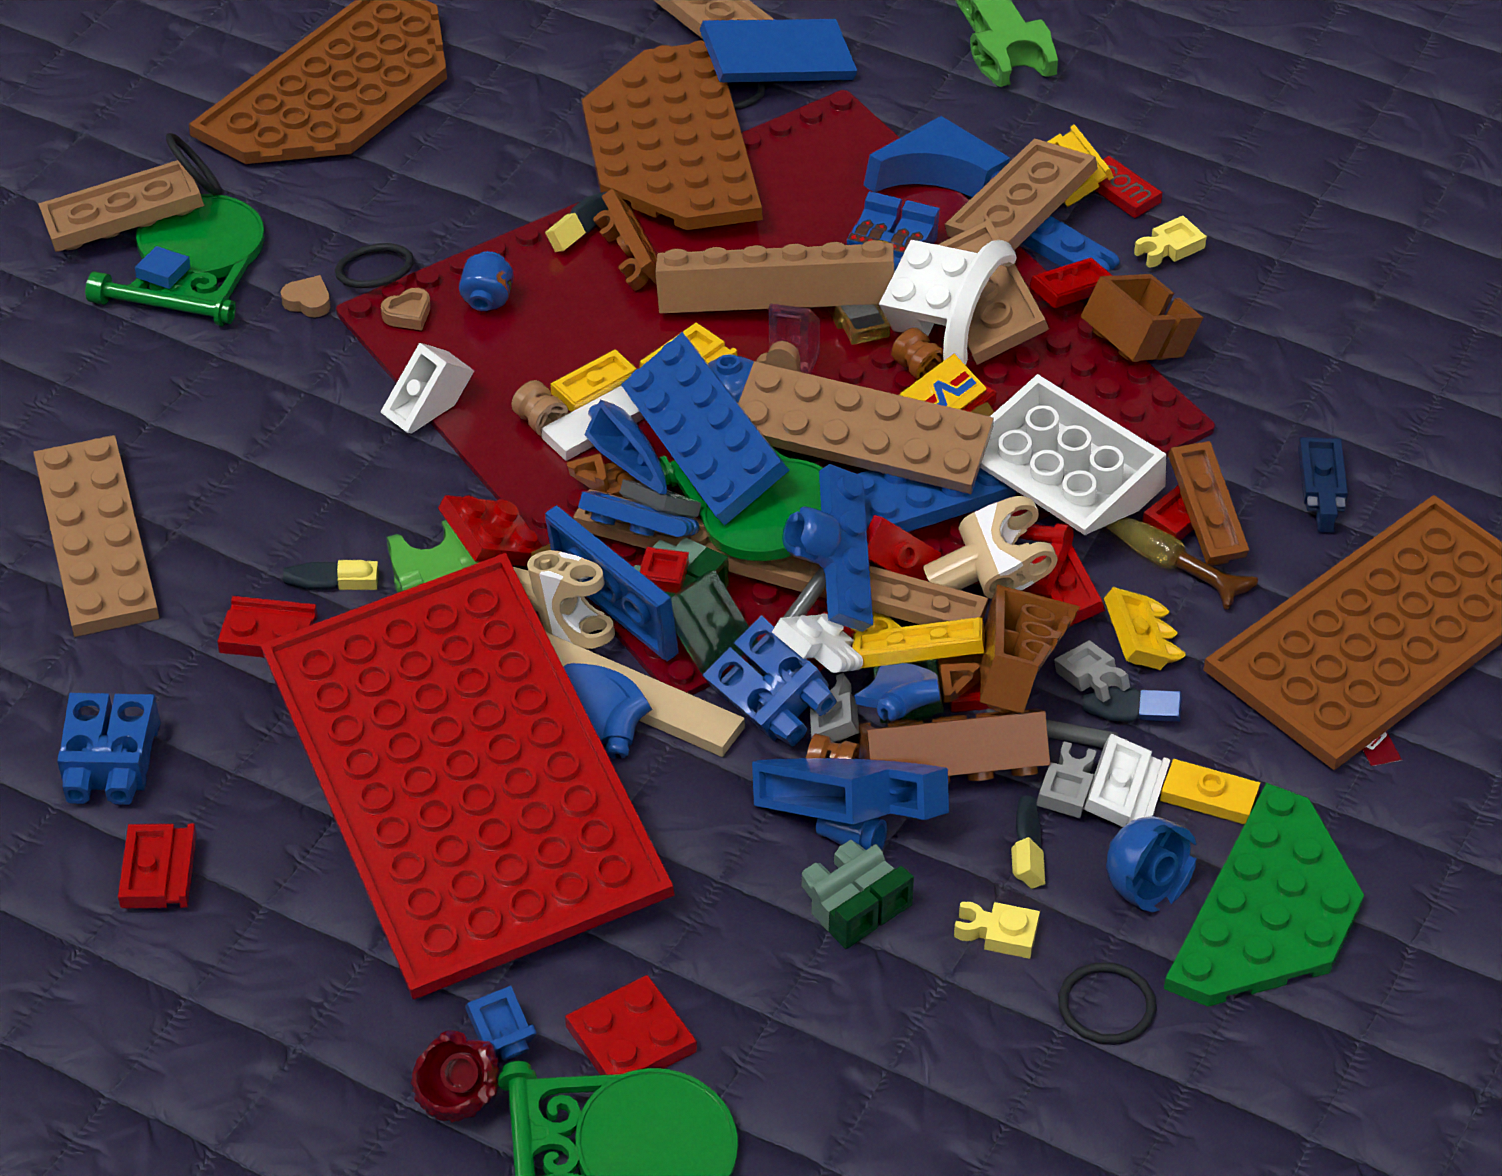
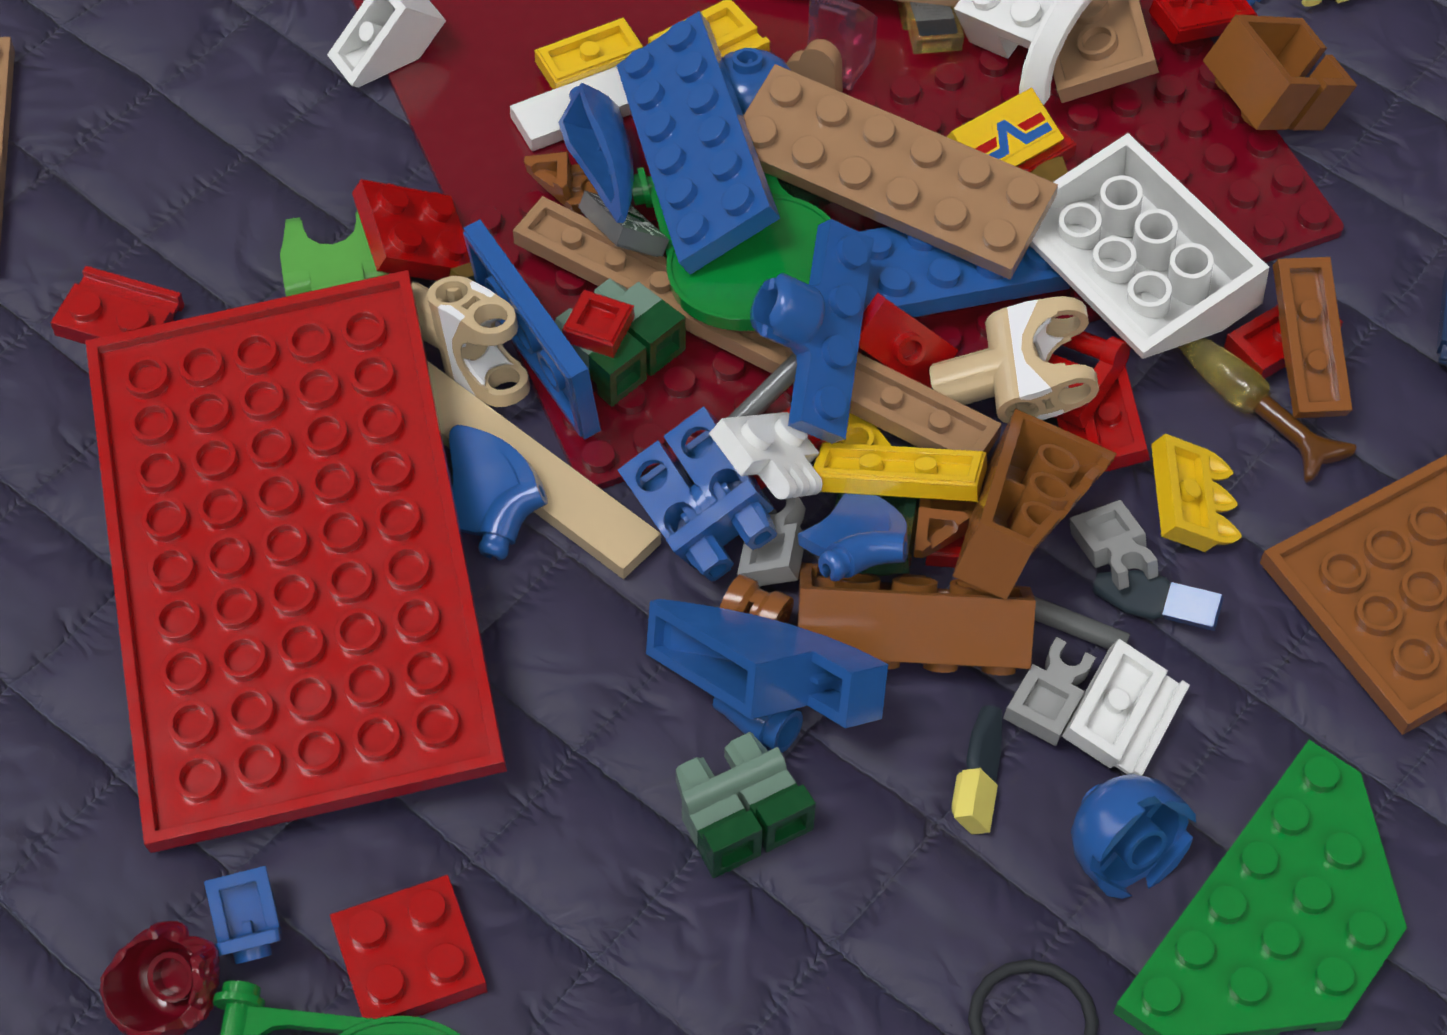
camera: 10 degrees right, 10 degrees up
piece [283,560,379,590] -> none
medium nougat wheel [511,380,568,436] -> none
blue hinge [578,491,699,537] -> none
clear green plate [671,570,758,679] -> none
dark orange wheel [891,328,944,381] -> none
light yellow plate [954,902,1040,959] -> none
yellow plate [1160,759,1260,824] -> none

